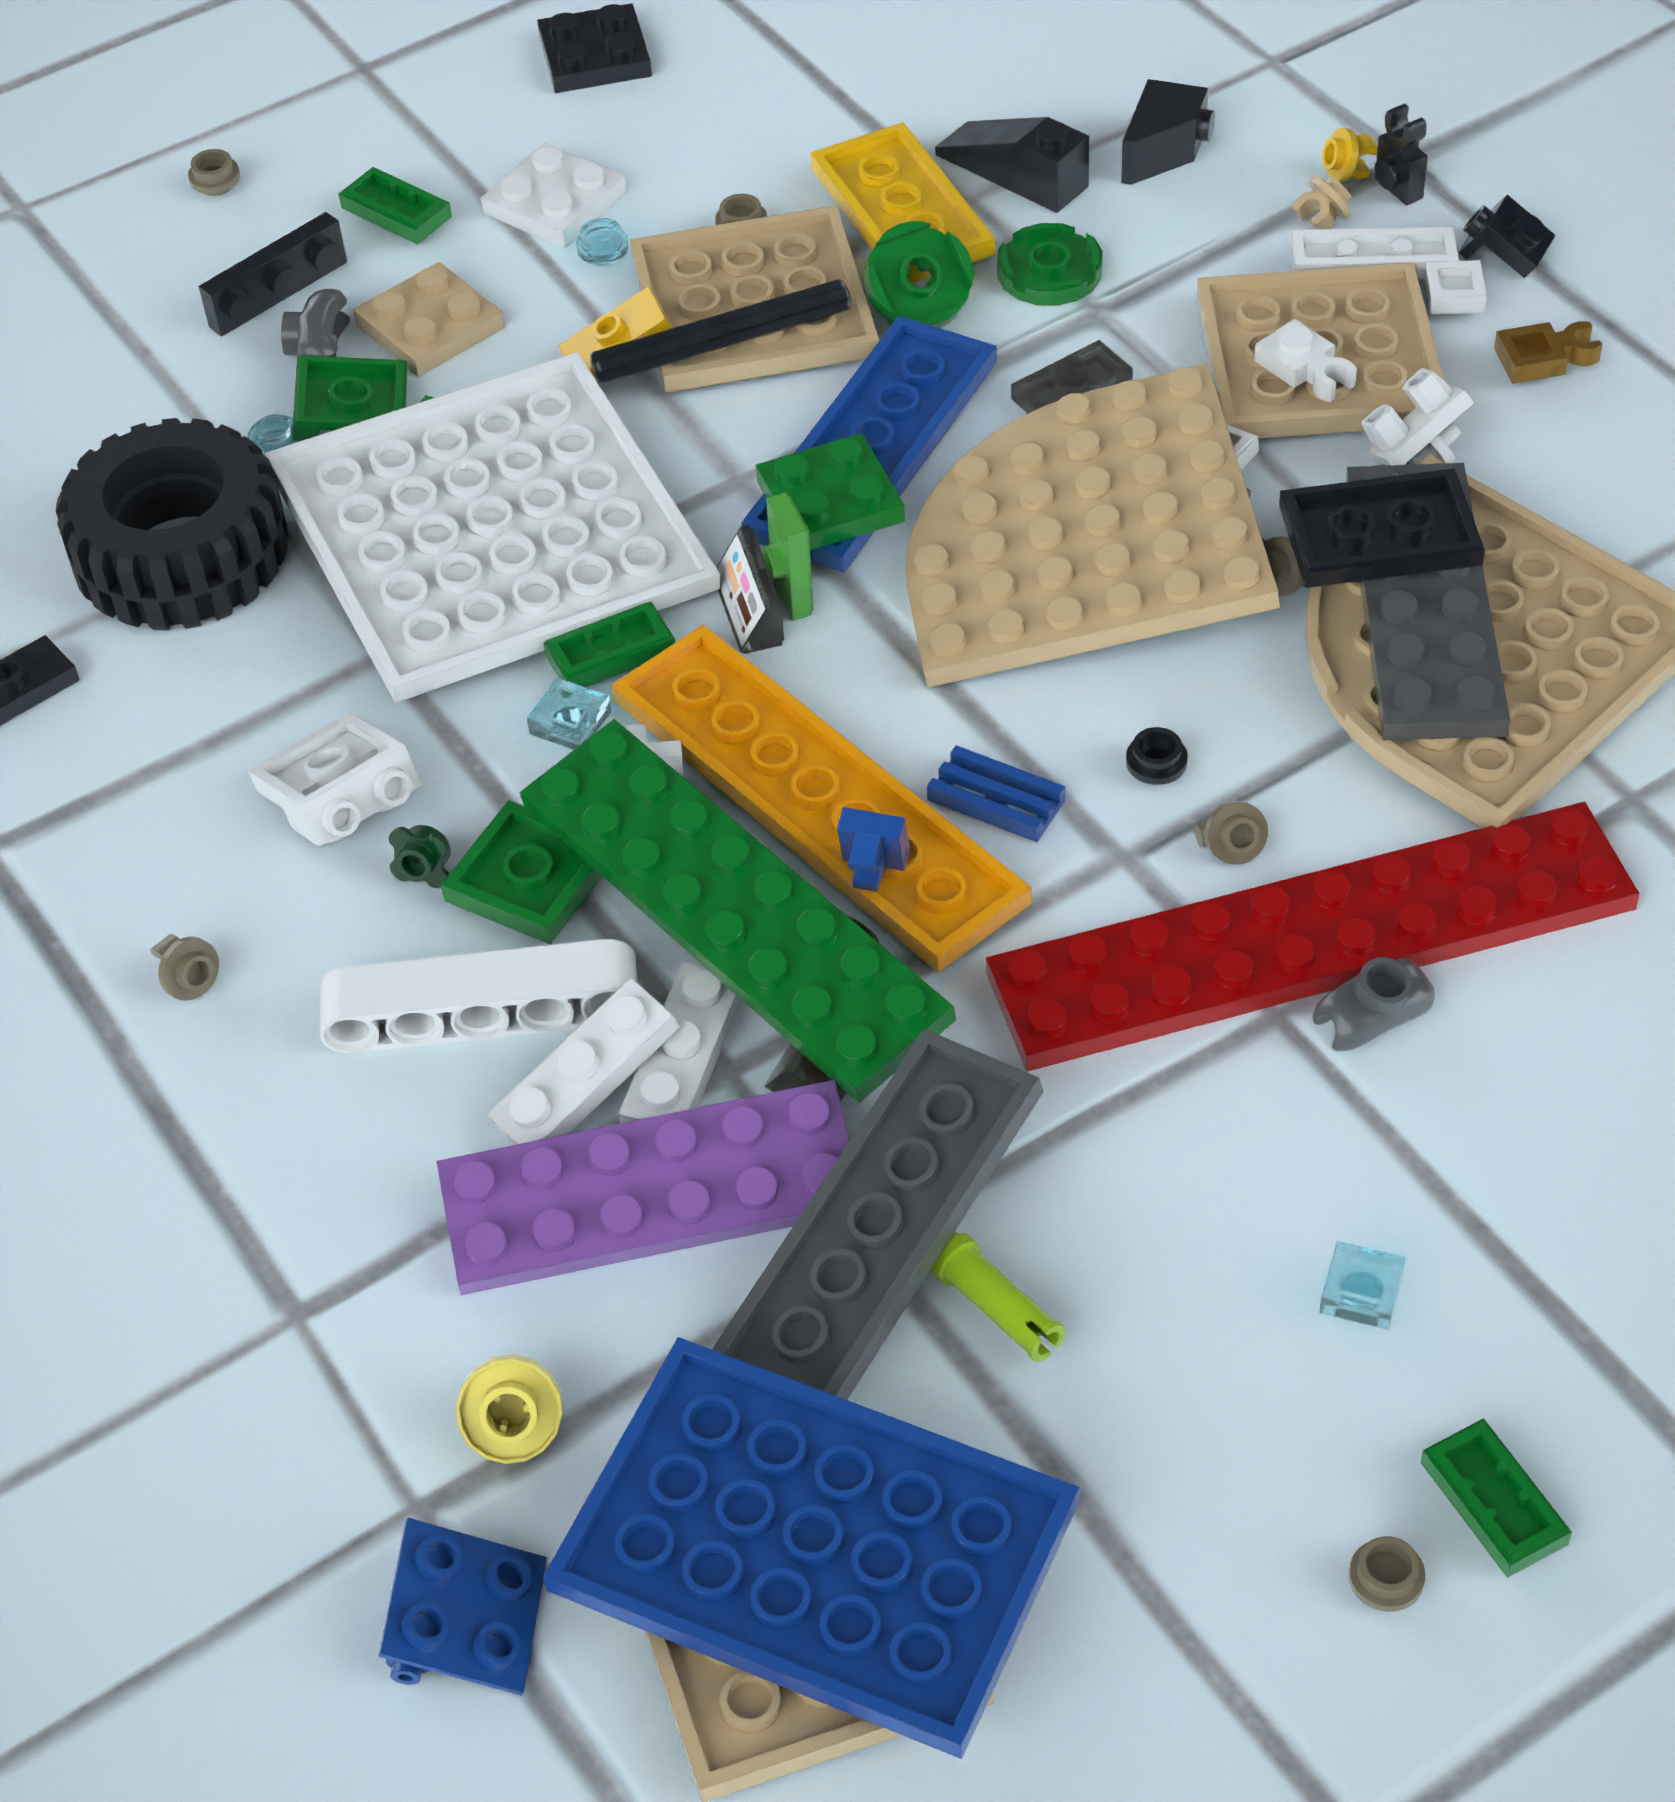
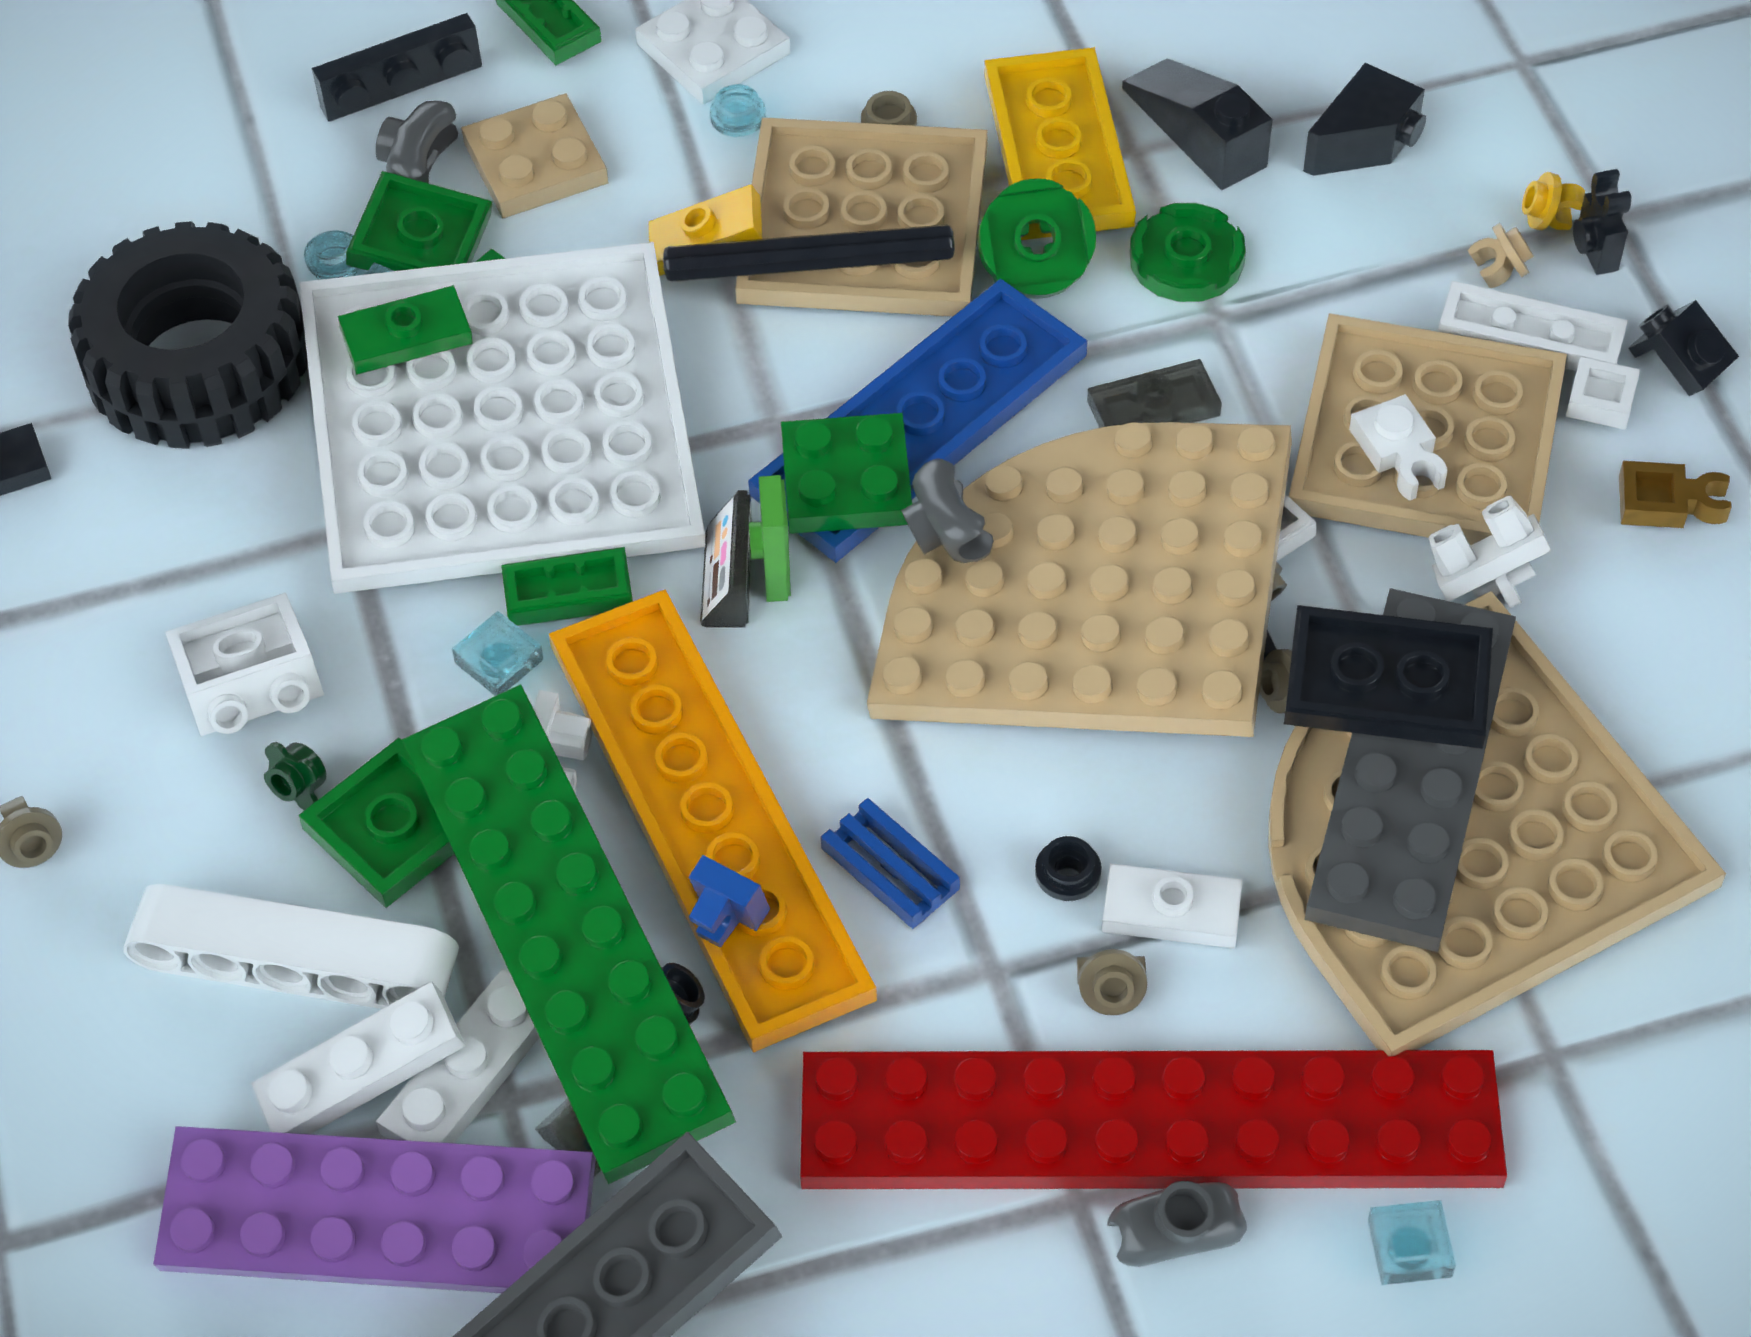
camera: 15 degrees right, 5 degrees up
none -> green plate [338,285,473,375]
none -> dark grey piece [901,458,994,563]
none -> white plate [1102,863,1243,949]
none -> clear light blue plate [1368,1200,1456,1285]

